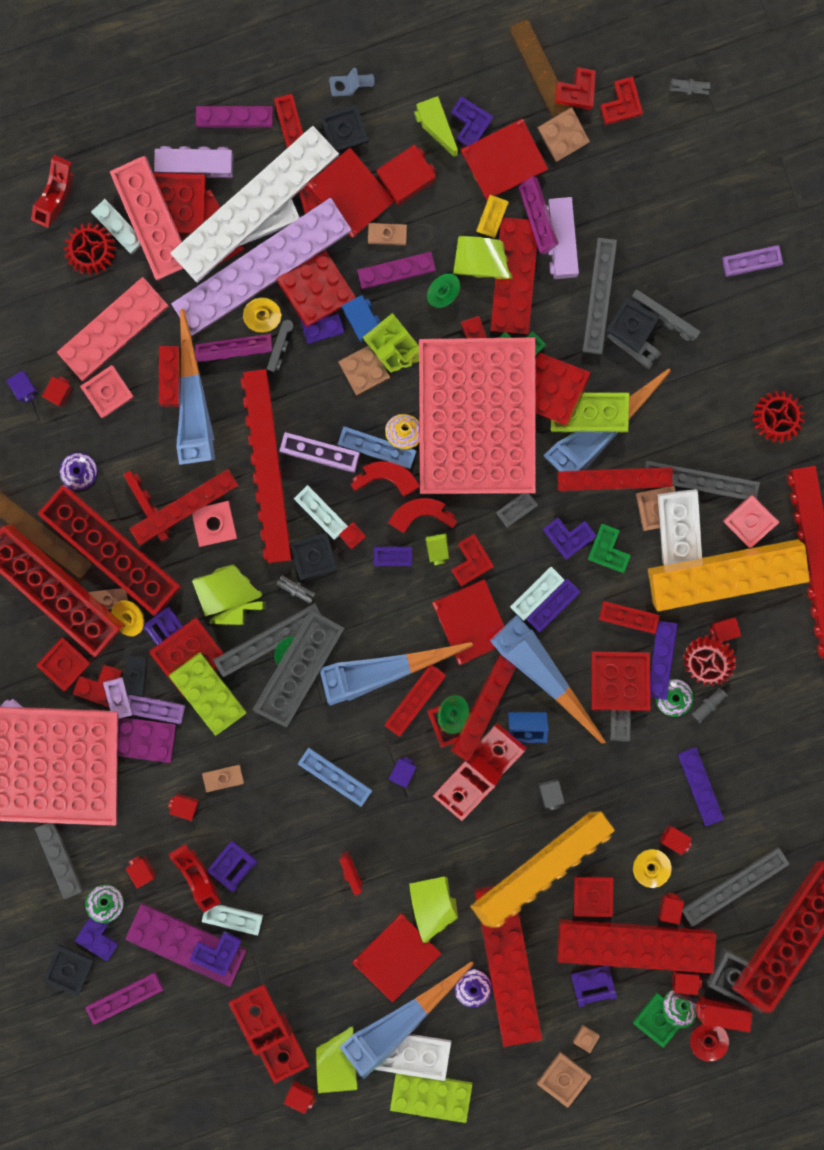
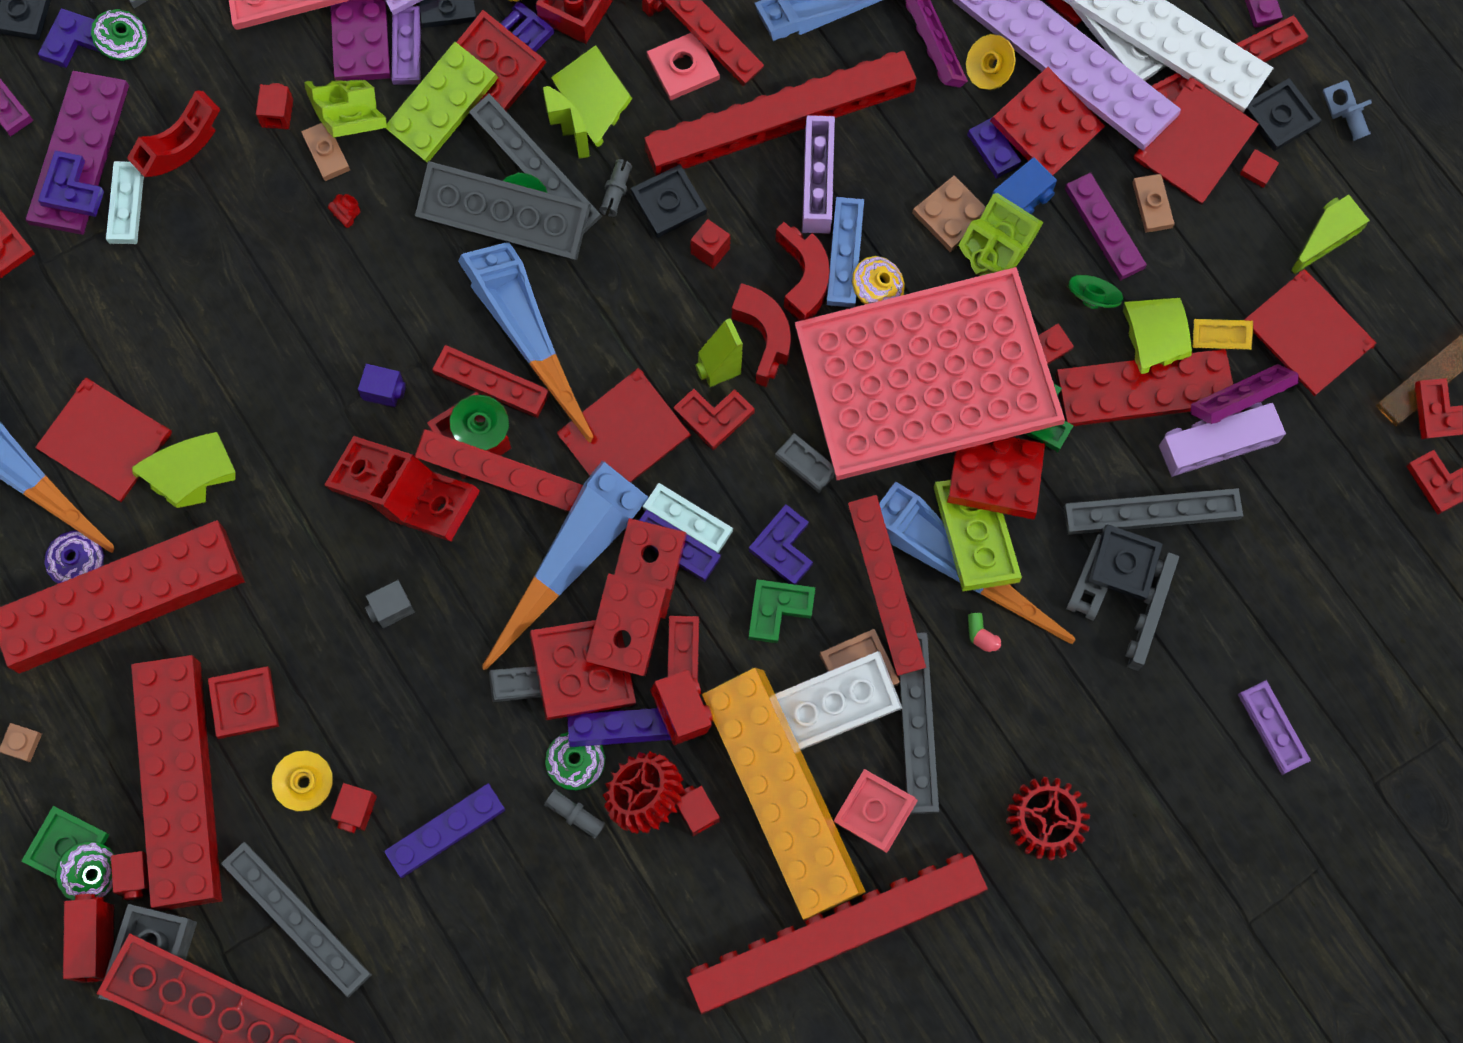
camera: 70 degrees right, 15 degrees down
red brick [125,856,157,888] -> none
dark purple plate [207,840,258,892] -> none
dark grey plate [267,320,293,373] -> none
light aqua plate [294,485,348,540] -> none
medium blue plate [298,748,372,807] -> none
red plate [339,851,363,896] -> none
dark purple plate [374,547,412,566] -> none
red brick [376,144,437,206] -> none
dark purple plate [451,96,493,146] -> none
light orange brick [470,812,615,928] -> none
blue brick [507,713,548,743] -> none
nougat plate [537,107,590,162] -> none
dark purple plate [571,965,617,1008] -> none
red brick [658,893,684,924] -> none
red dish [690,1024,729,1062] -> none
none -> lime slope [304,80,387,138]
none -> red plate [328,194,360,228]
none -> red bracket [586,518,687,676]
none -> red brick [651,670,713,745]
none -> arm [968,613,1001,652]
none -> red tile [1240,149,1279,188]

